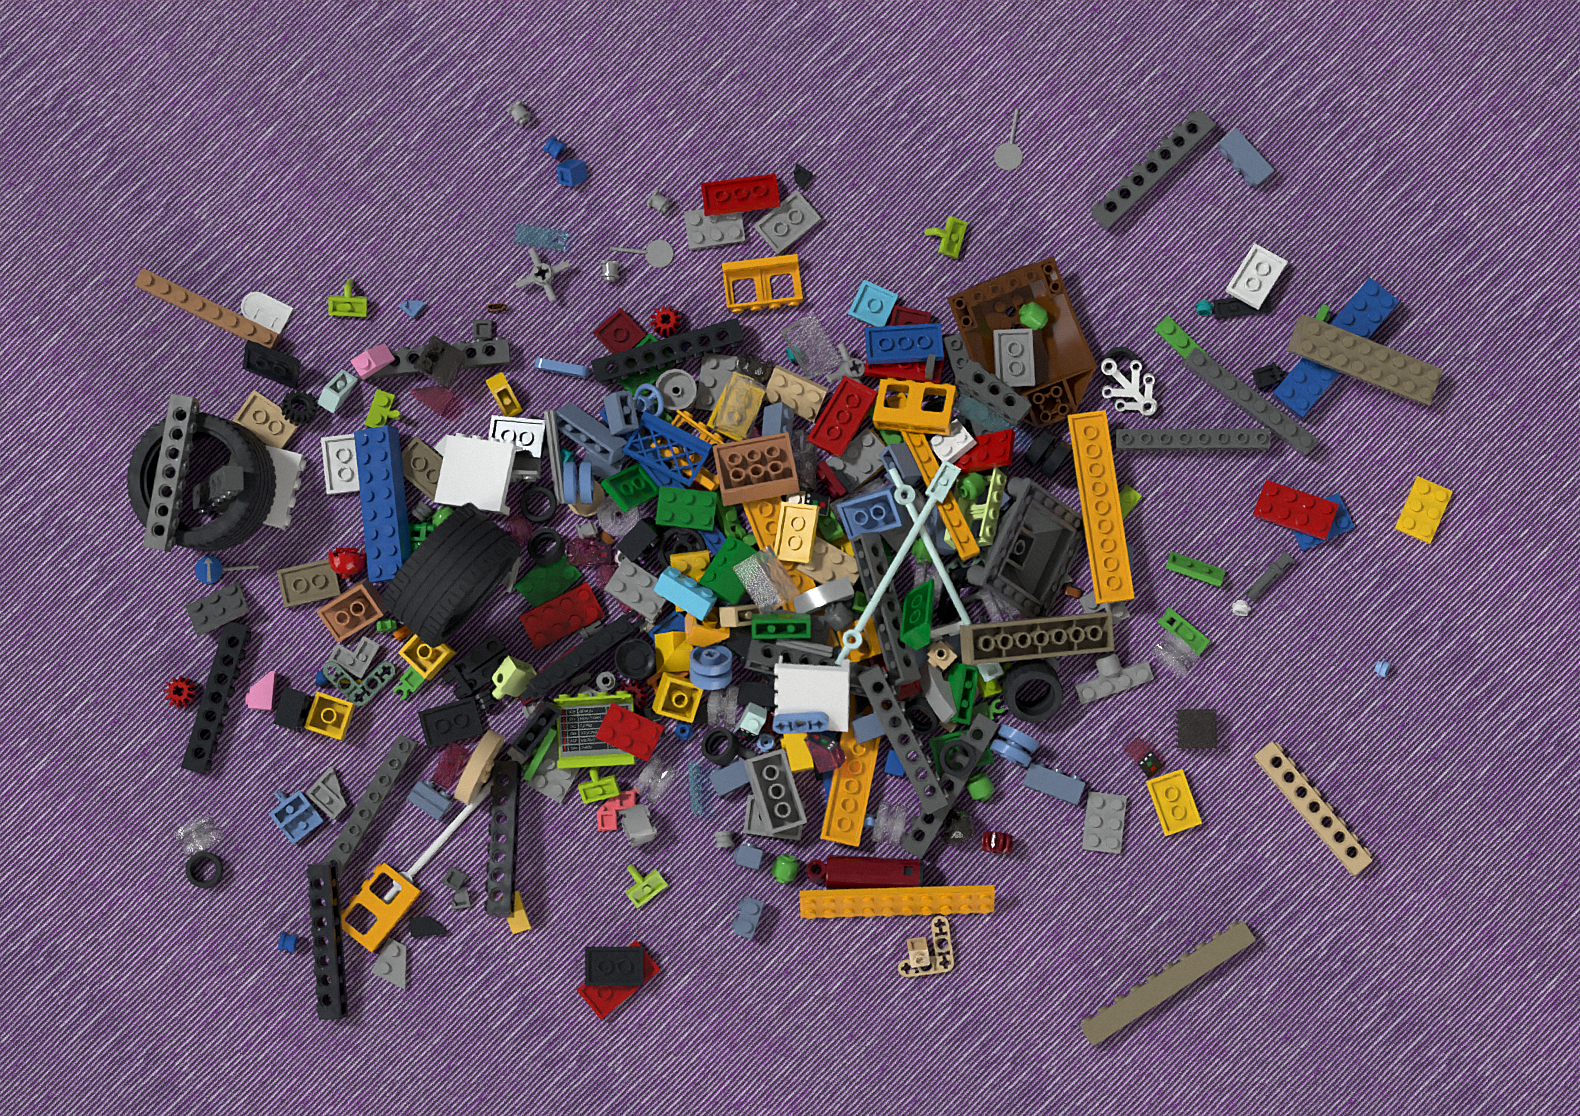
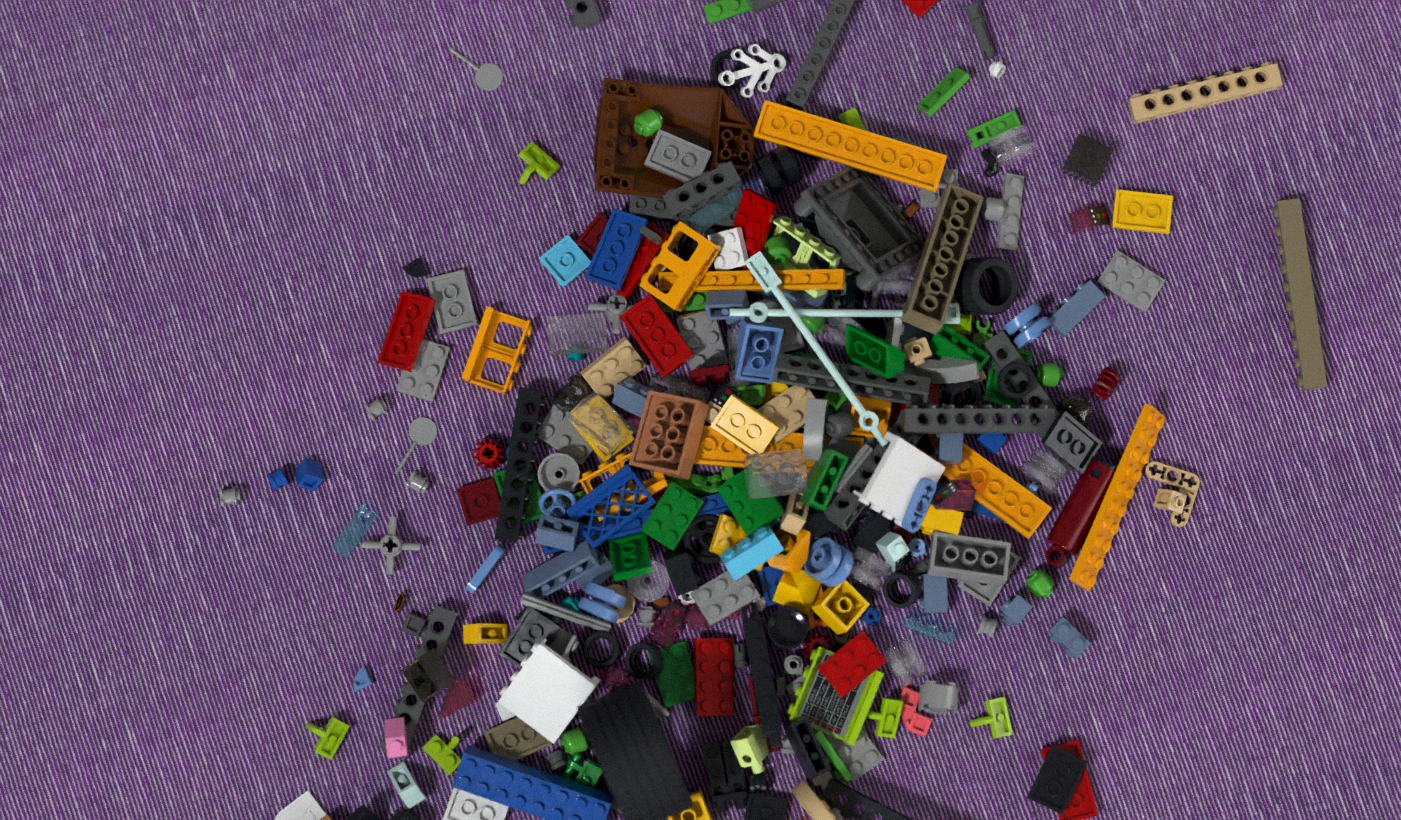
camera: 70 degrees left, 0 degrees up
none -> black arm [981,149,998,178]
none -> black plate [1041,410,1103,474]

